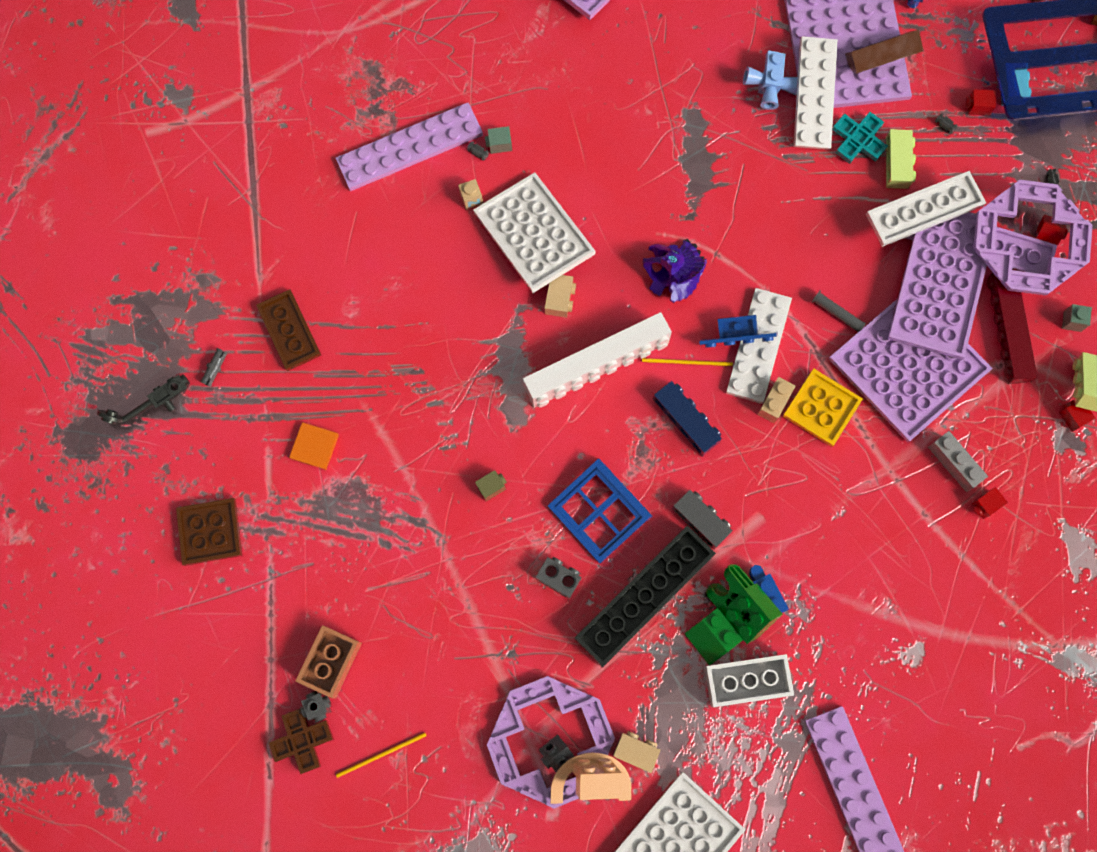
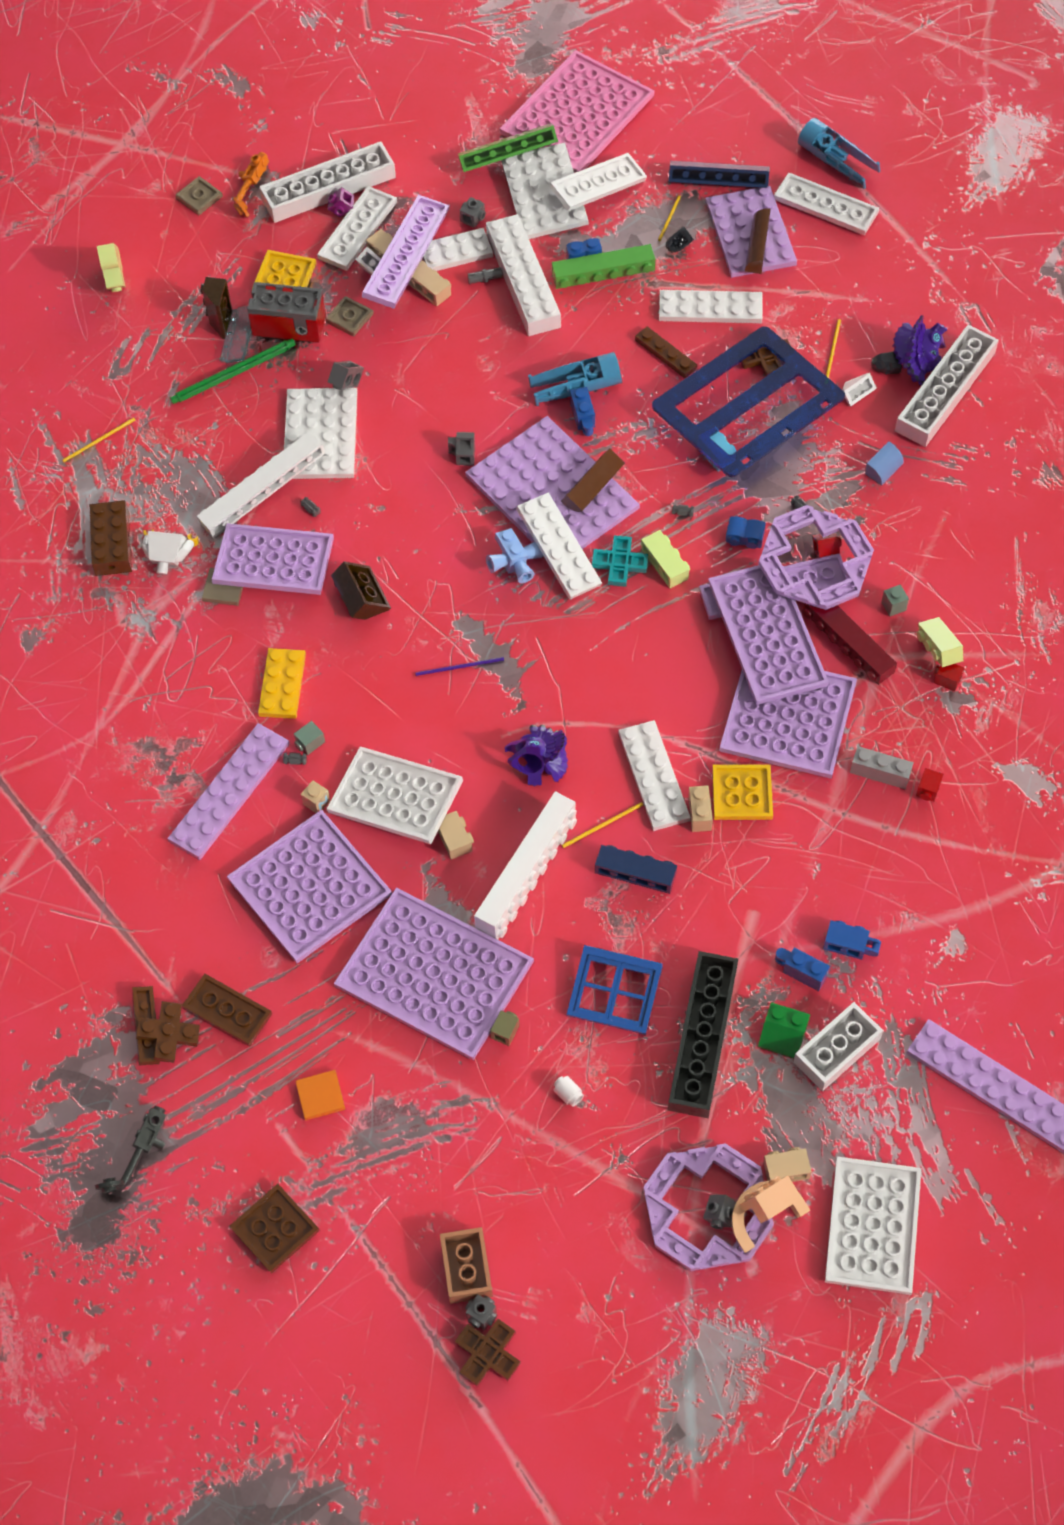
camera: 35 degrees left, 15 degrees down
dark grey pin [200,348,228,387] -> none
yellow piece [336,733,427,778] -> none
dark grey brick [535,557,582,600] -> none
dark grey brick [672,490,732,550] -> none
blue bracket [699,315,778,348] -> none
green brick [706,564,783,644] -> none
dark grey pin [812,290,866,332] -> none
white plate [866,171,986,247] -> none
red brick [966,89,996,115] -> none
none -> reddish brown plate [132,986,160,1066]
none -> reddish brown plate [136,1001,200,1063]
none -> lavender plate [227,810,392,963]
none -> yellow plate [258,648,306,719]
none -> dark brown slope [331,561,391,620]
none -> lavender plate [334,887,534,1061]
none -> dark purple piece [415,657,504,676]
none -> white brick [553,1076,584,1107]
none -> blue brick [726,516,766,549]
none -> blue brick [823,920,882,960]

